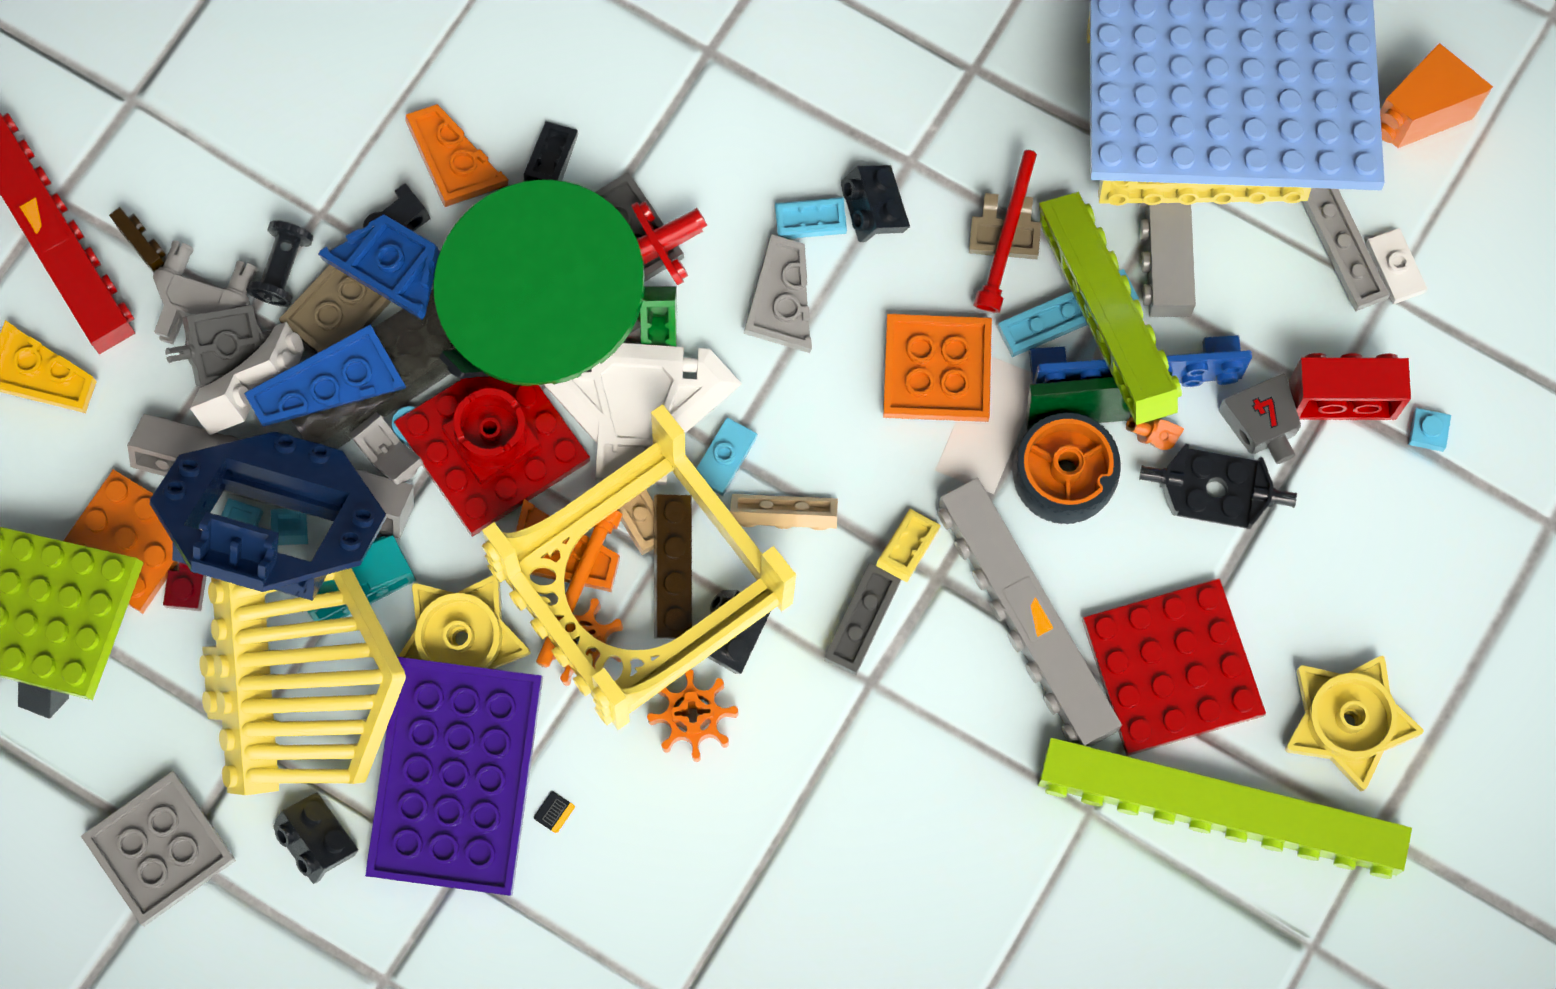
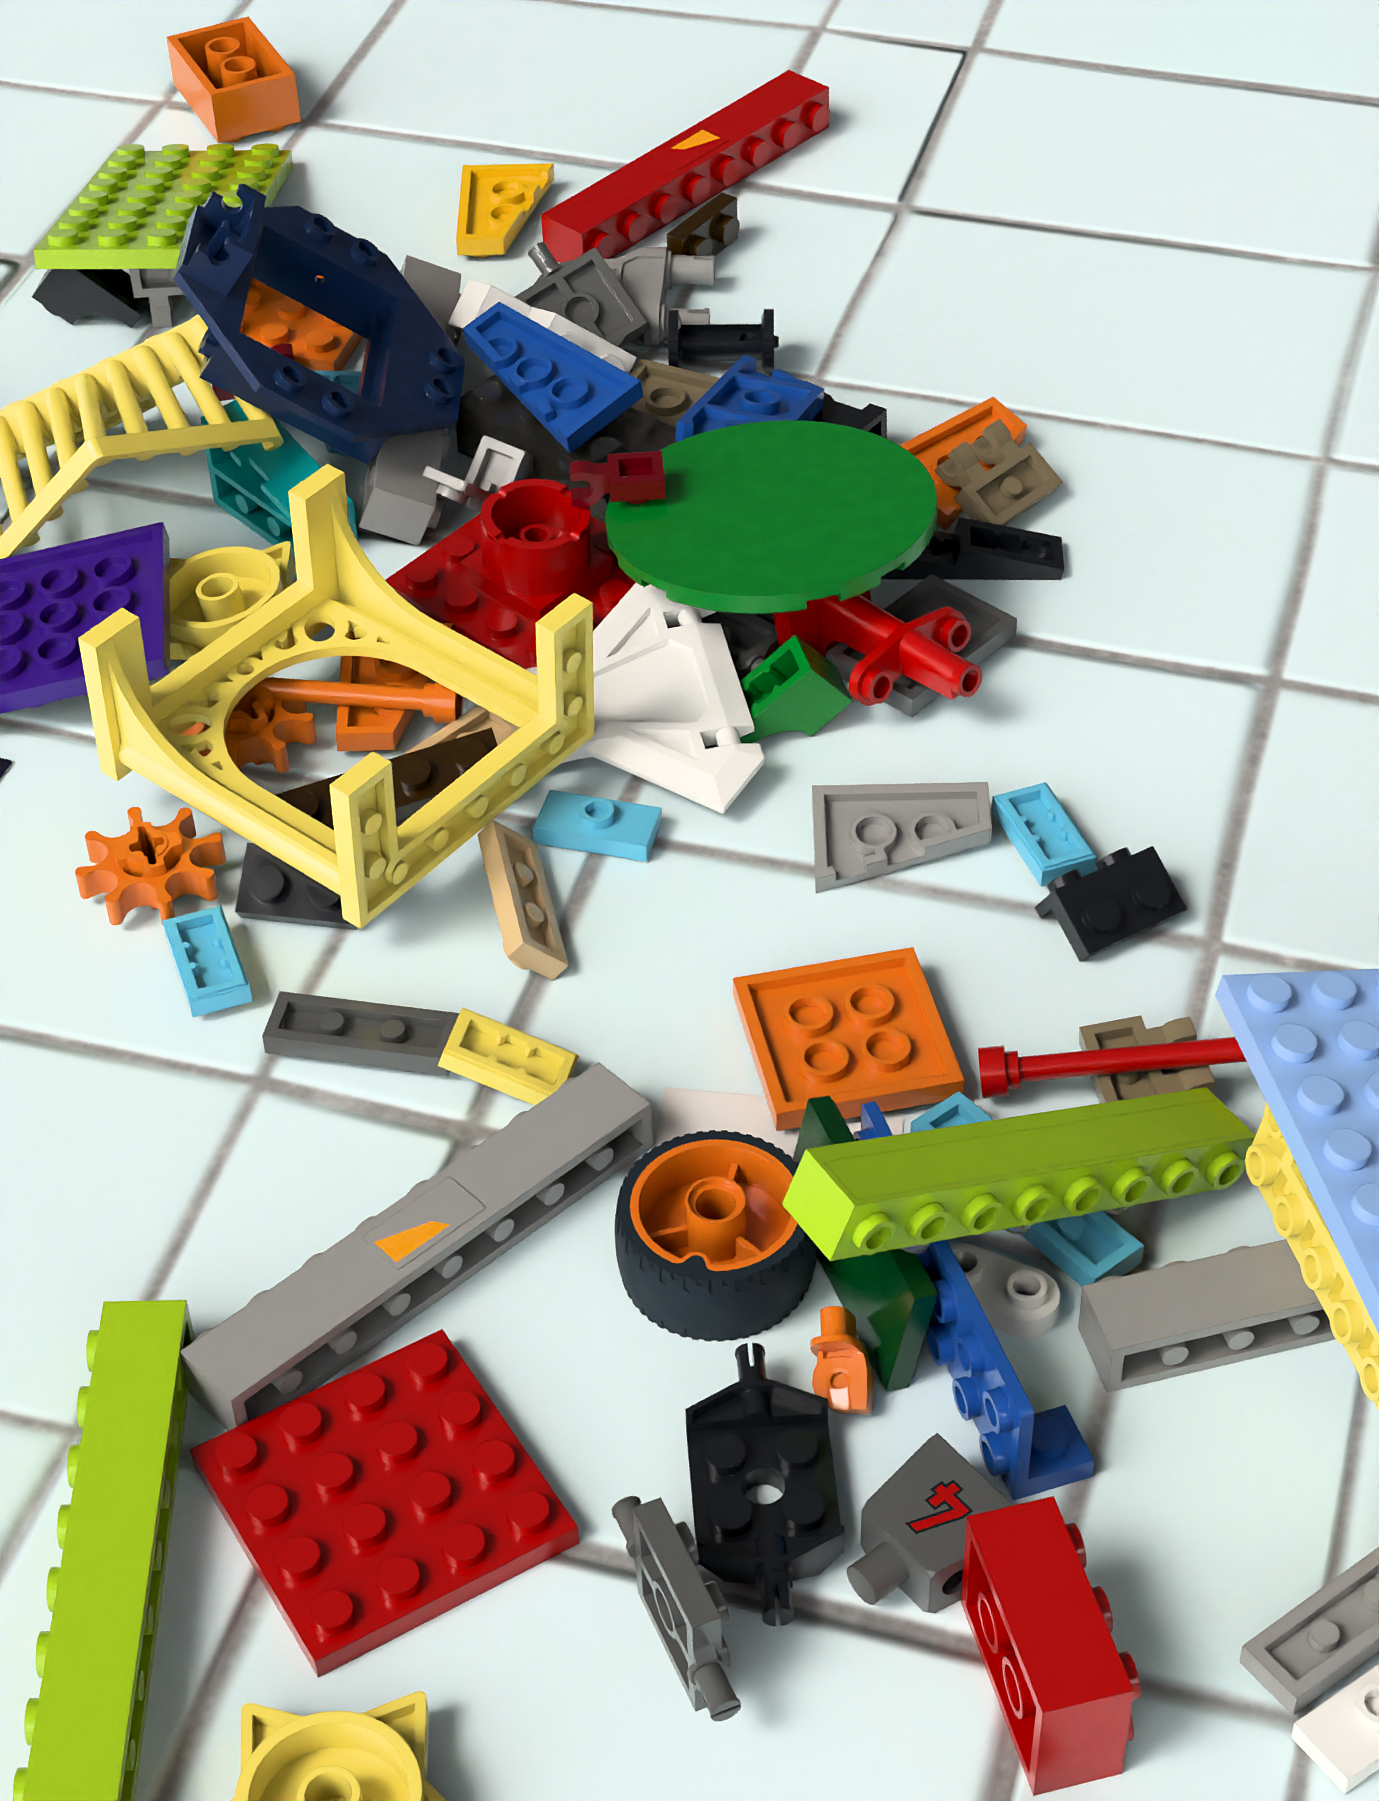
camera: 75 degrees right, 30 degrees down
none -> medium azure plate [162,906,253,1018]
none -> dark red plate [569,451,666,508]
none -> dark grey plate [611,1496,741,1721]
none -> dark tan plate [934,419,1063,526]

